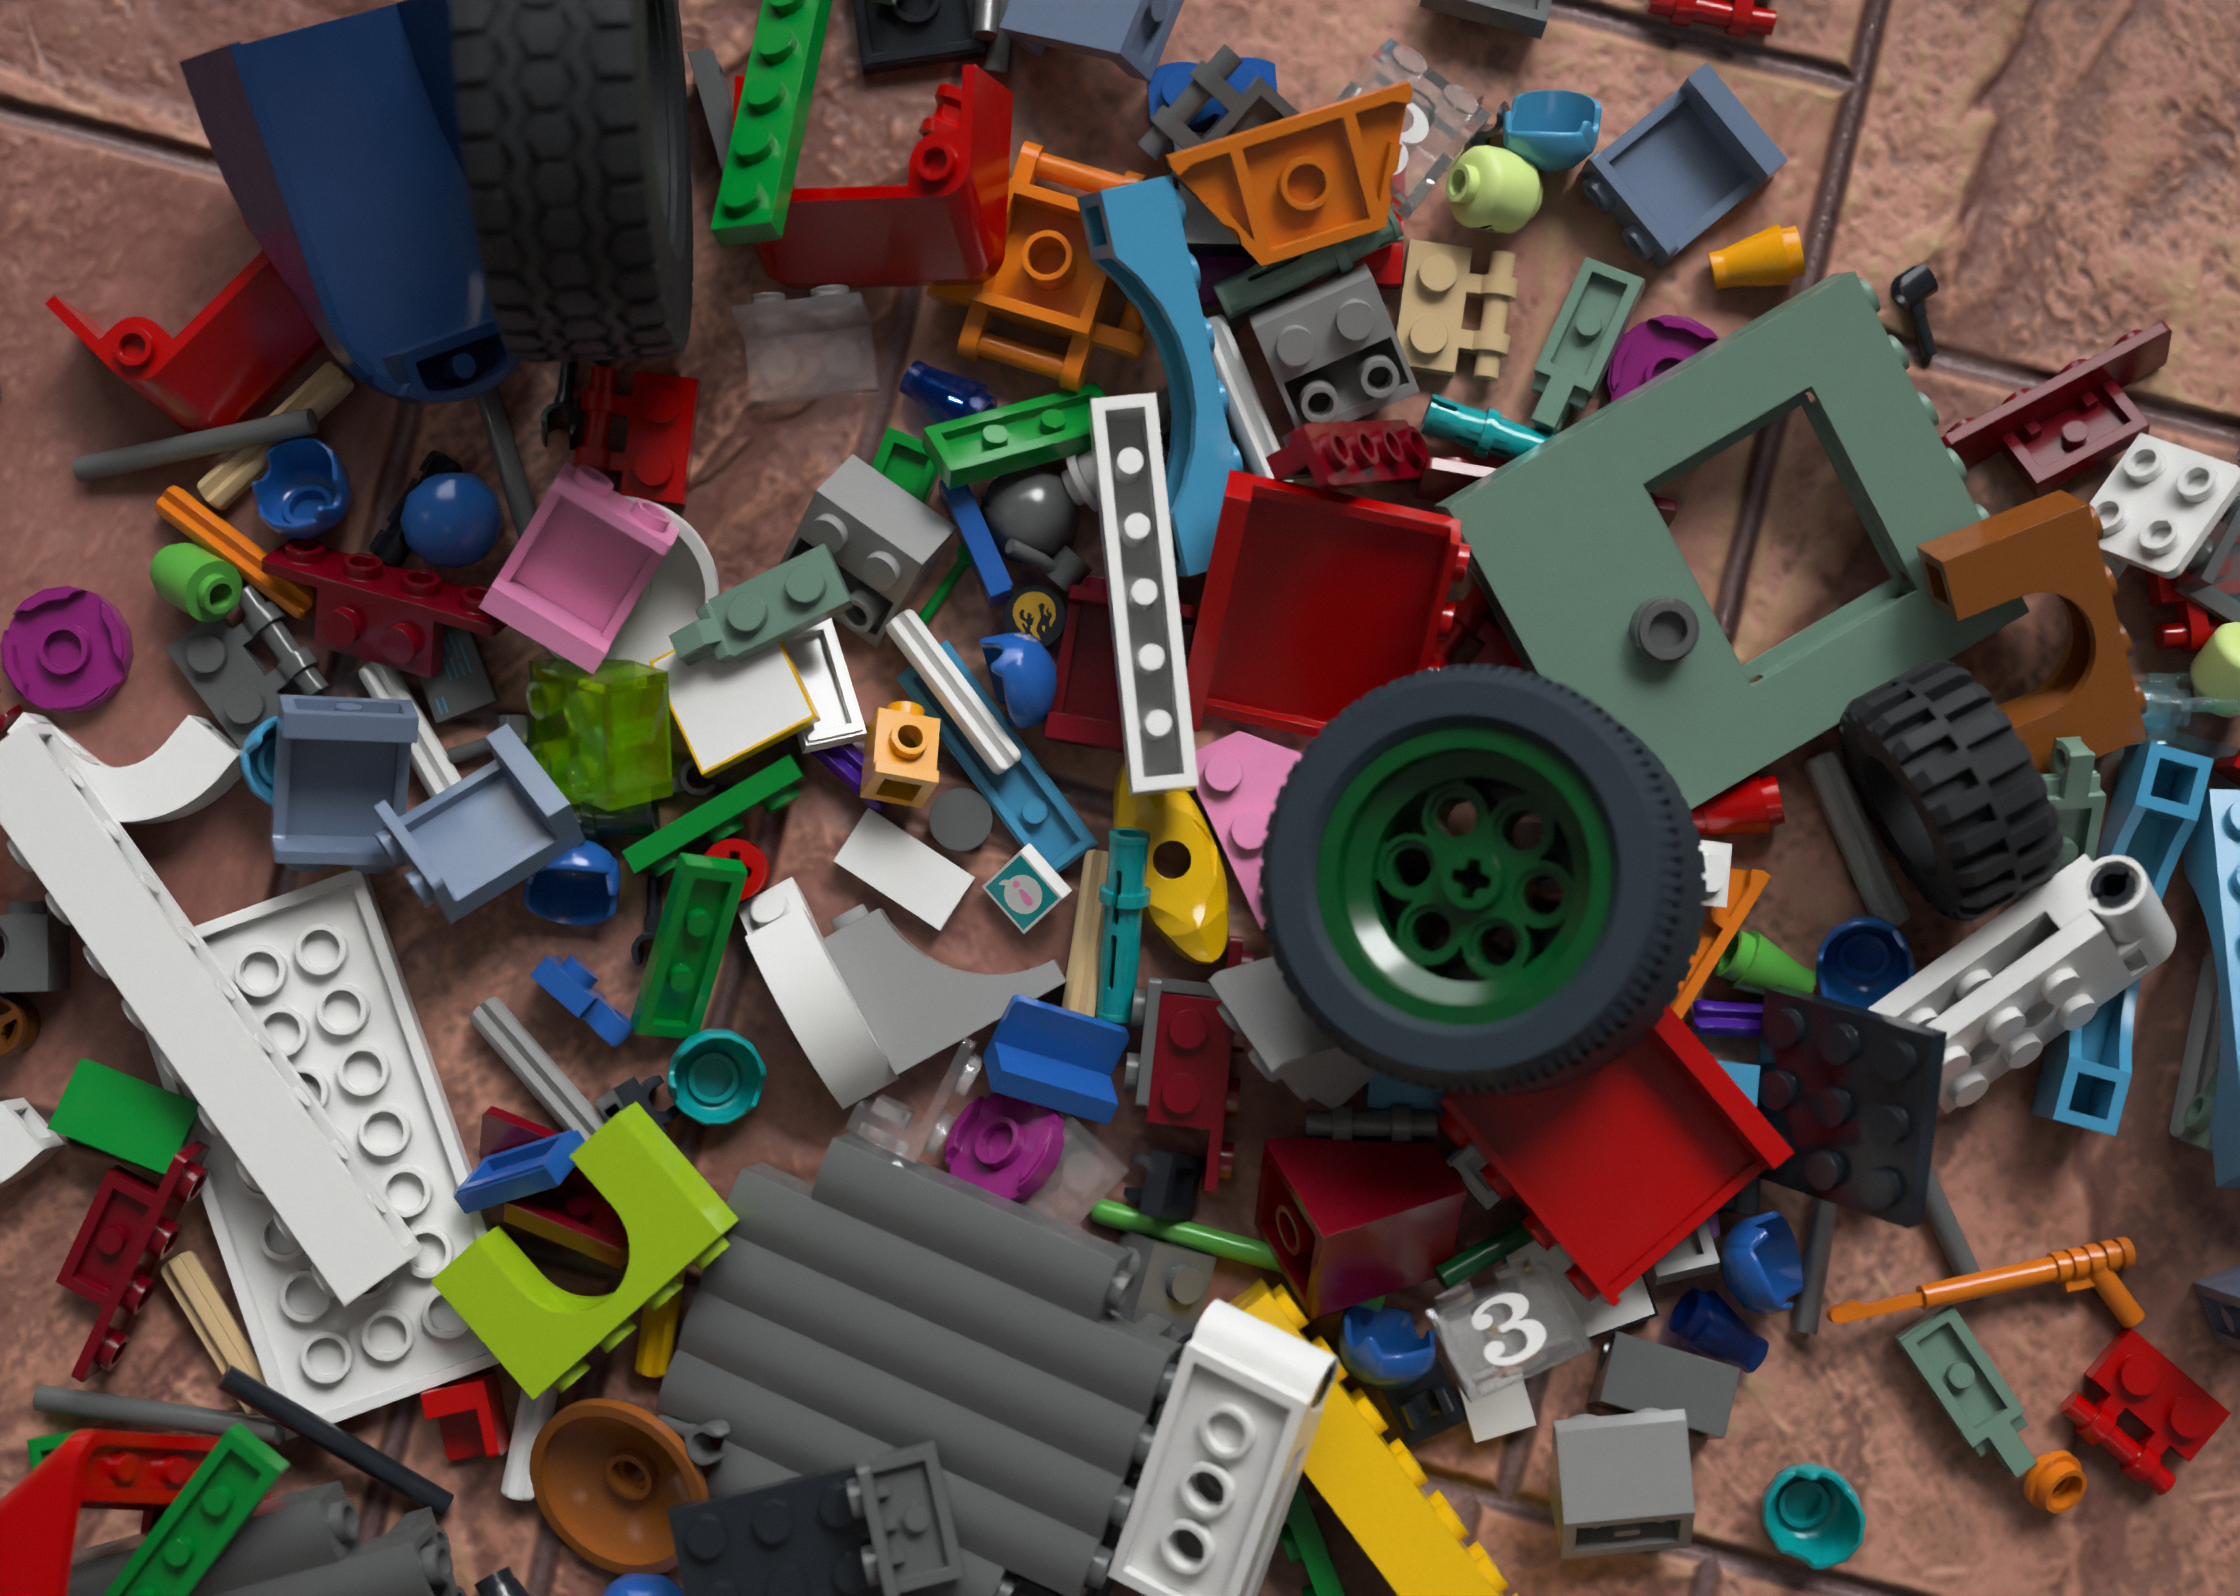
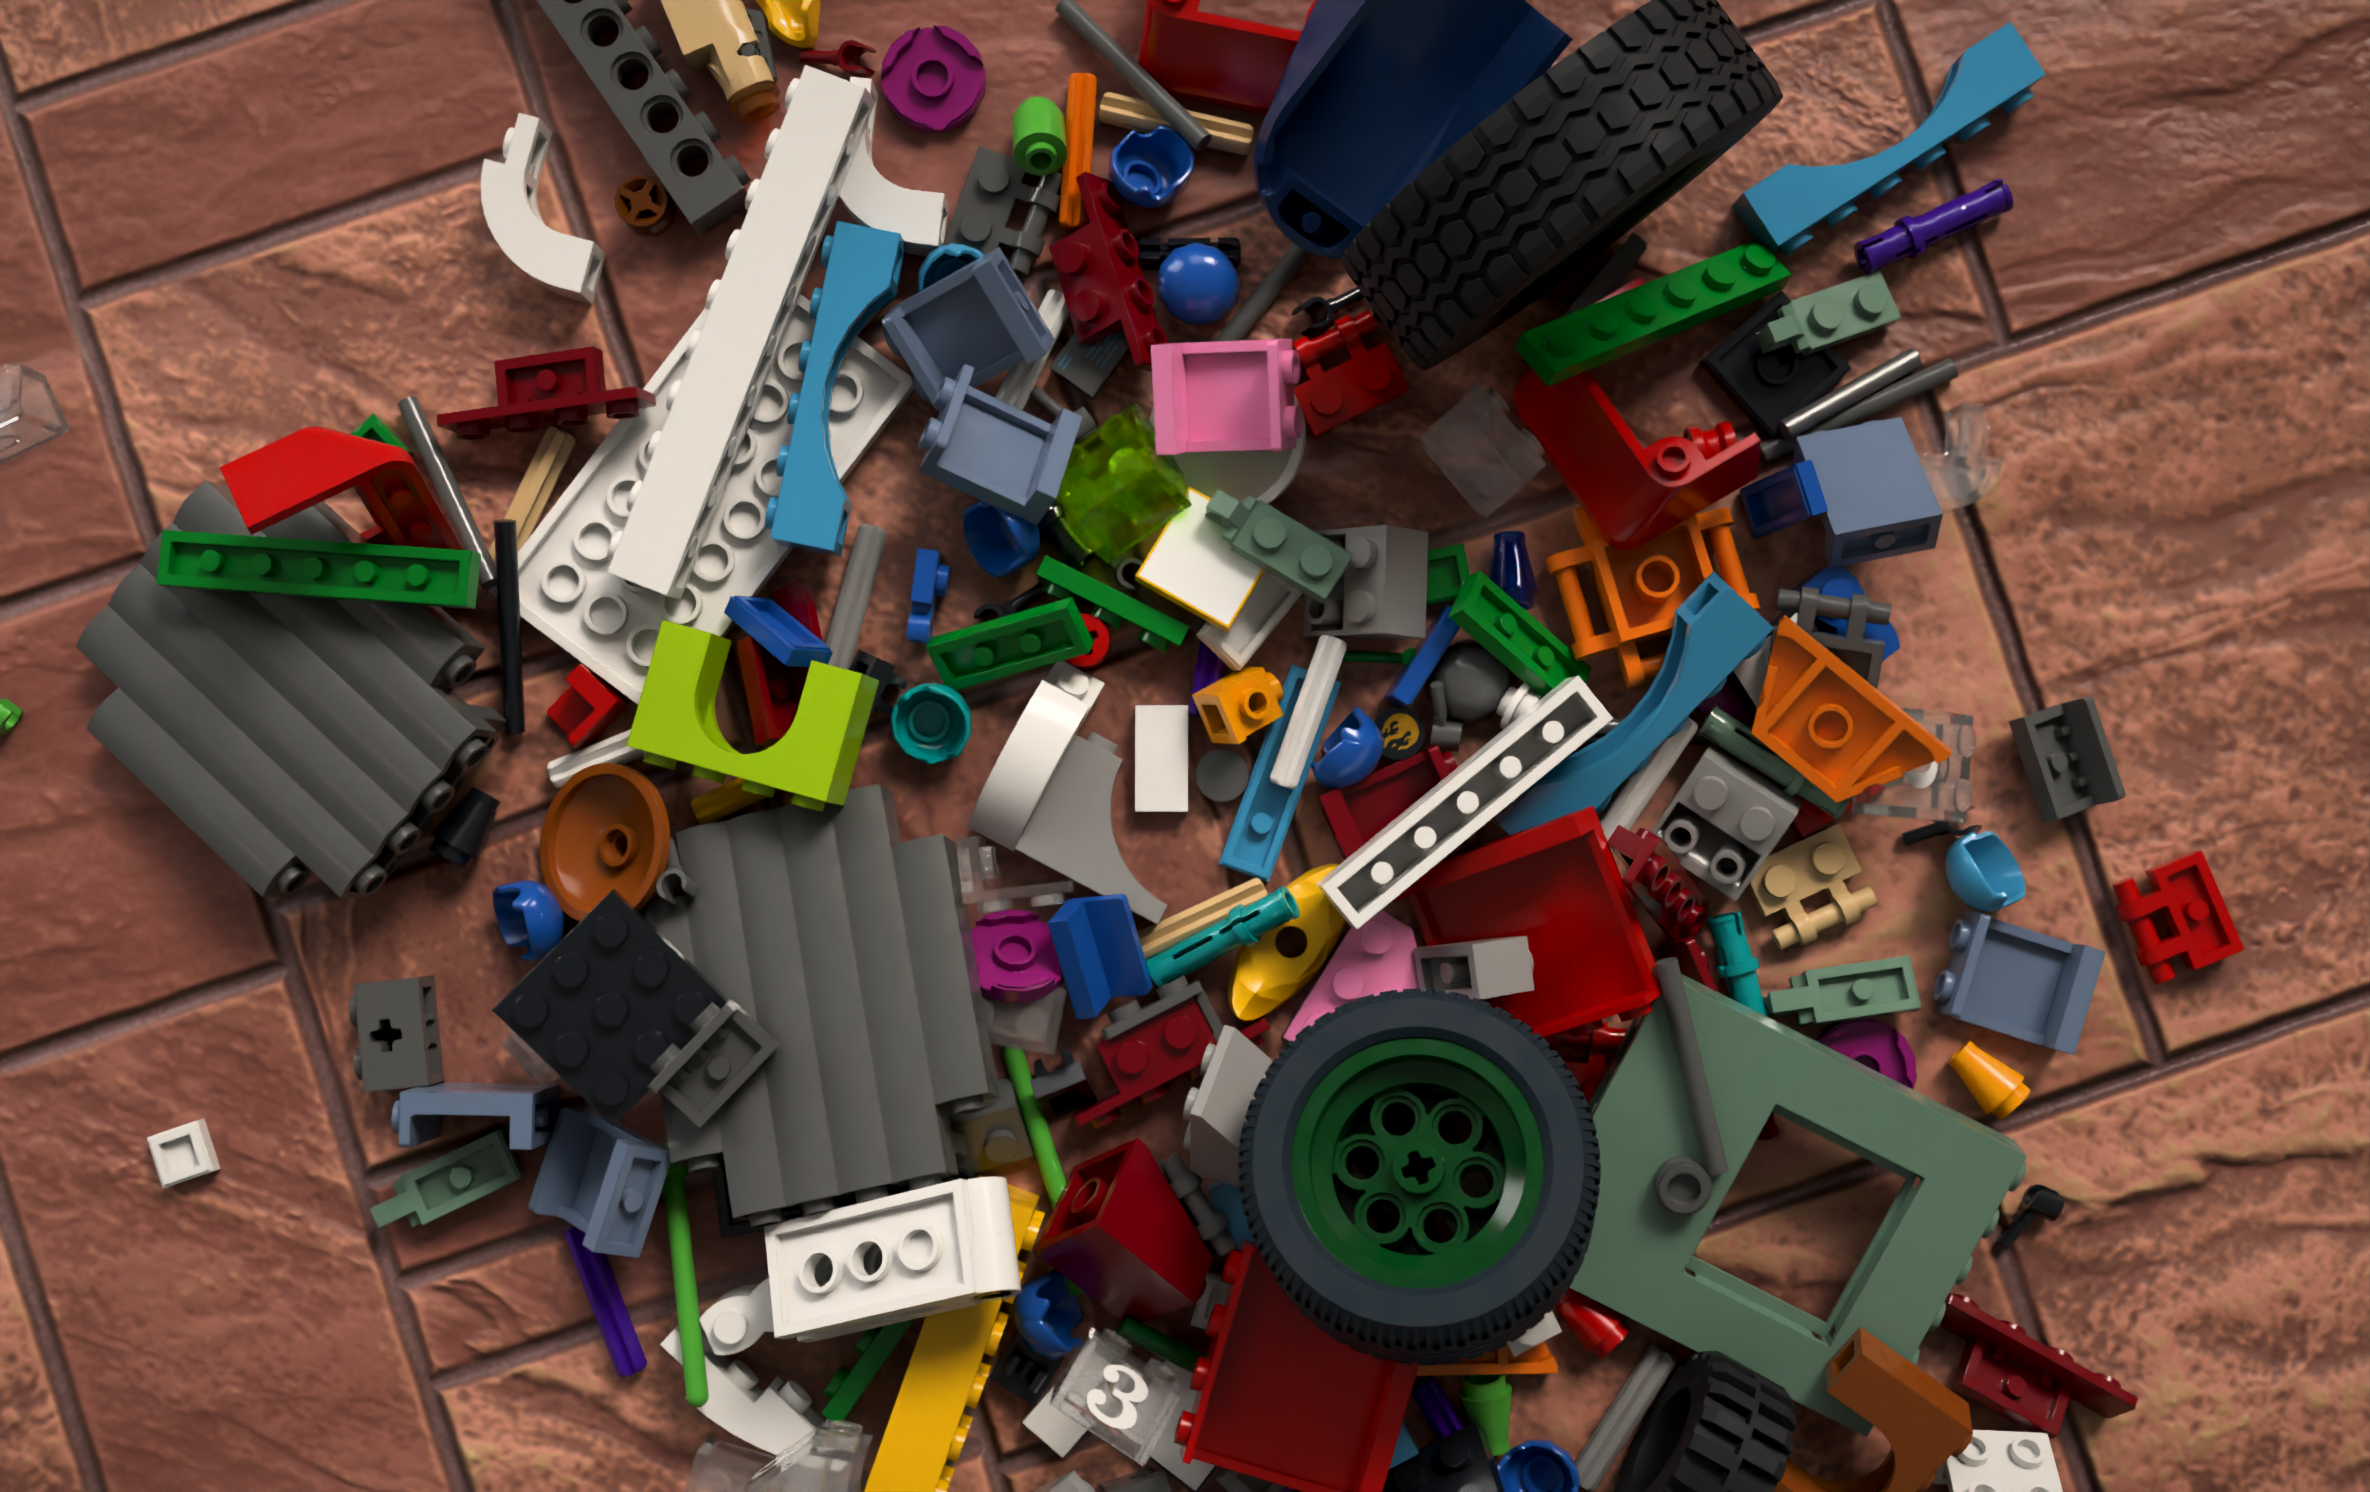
camera: 60 degrees right, 0 degrees up
green panel [47,1058,200,1176] -> none
tile [982,843,1072,934] -> none
yellowish green head [1445,145,1543,234] -> none
none -> dark azure arch [765,221,906,557]
none -> light grey slope [1413,936,1535,1000]
none -> dark grey bar [1655,957,1728,1175]
none -> blue tile [1739,459,1828,539]

